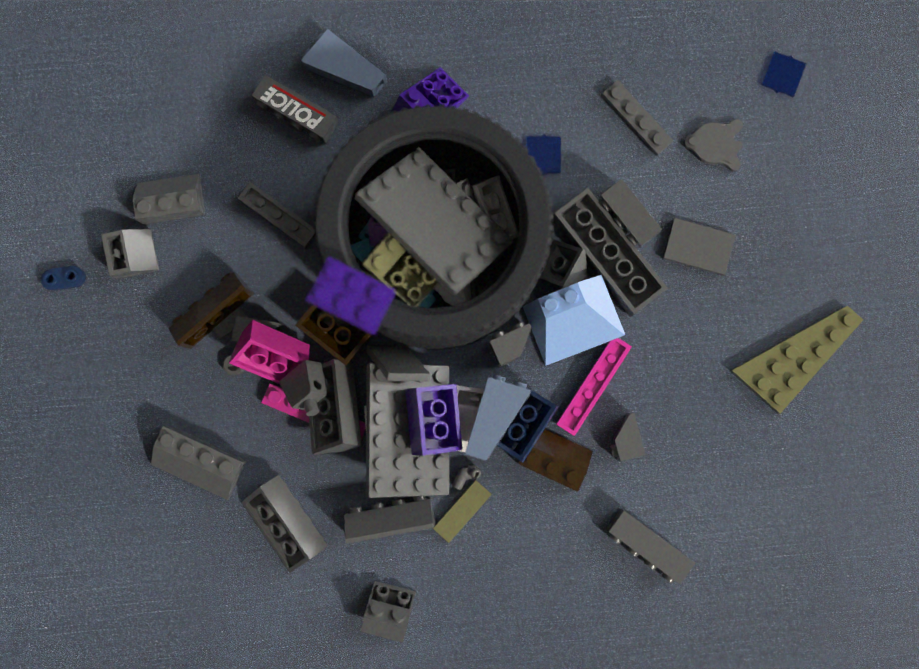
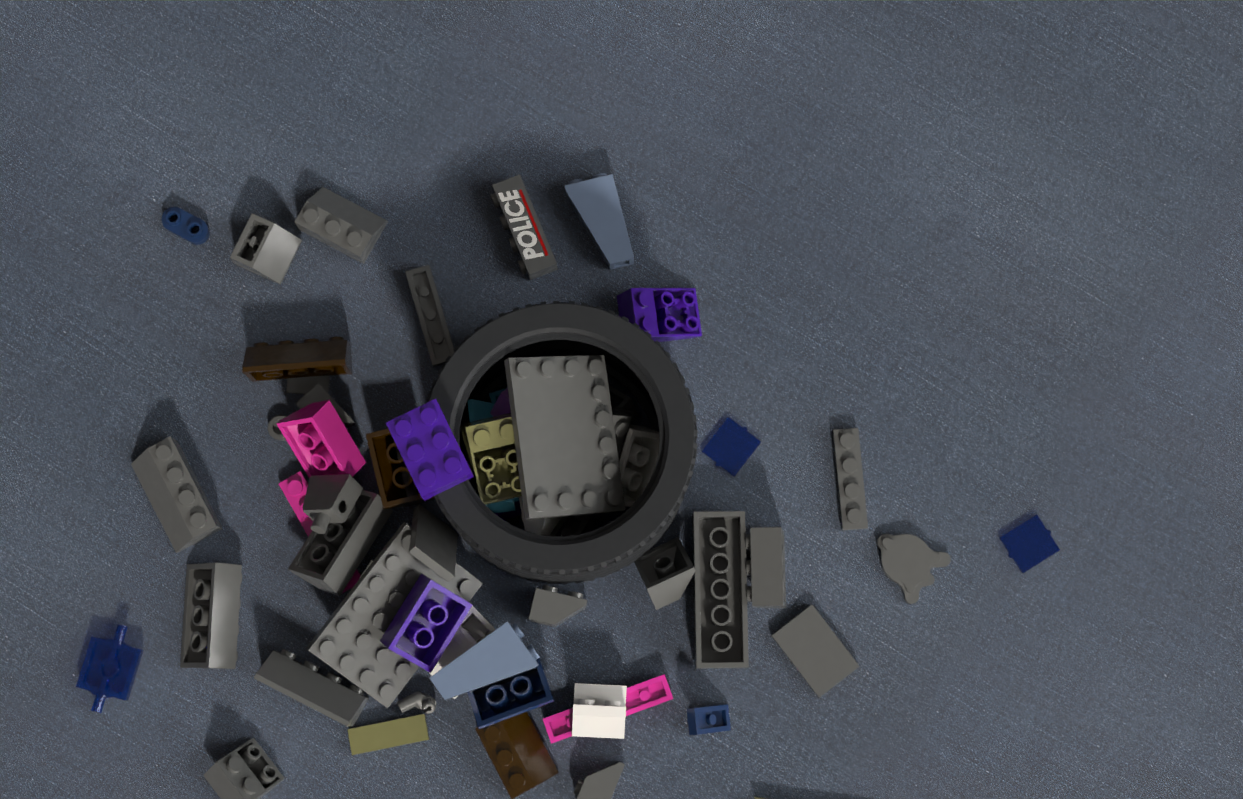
camera: 30 degrees right, 5 degrees down
light blue slope [523,275,625,366] -> none
none -> clear blue plate [76,624,144,713]
none -> white bracket [572,683,627,739]
none -> dark blue slope [687,704,731,735]

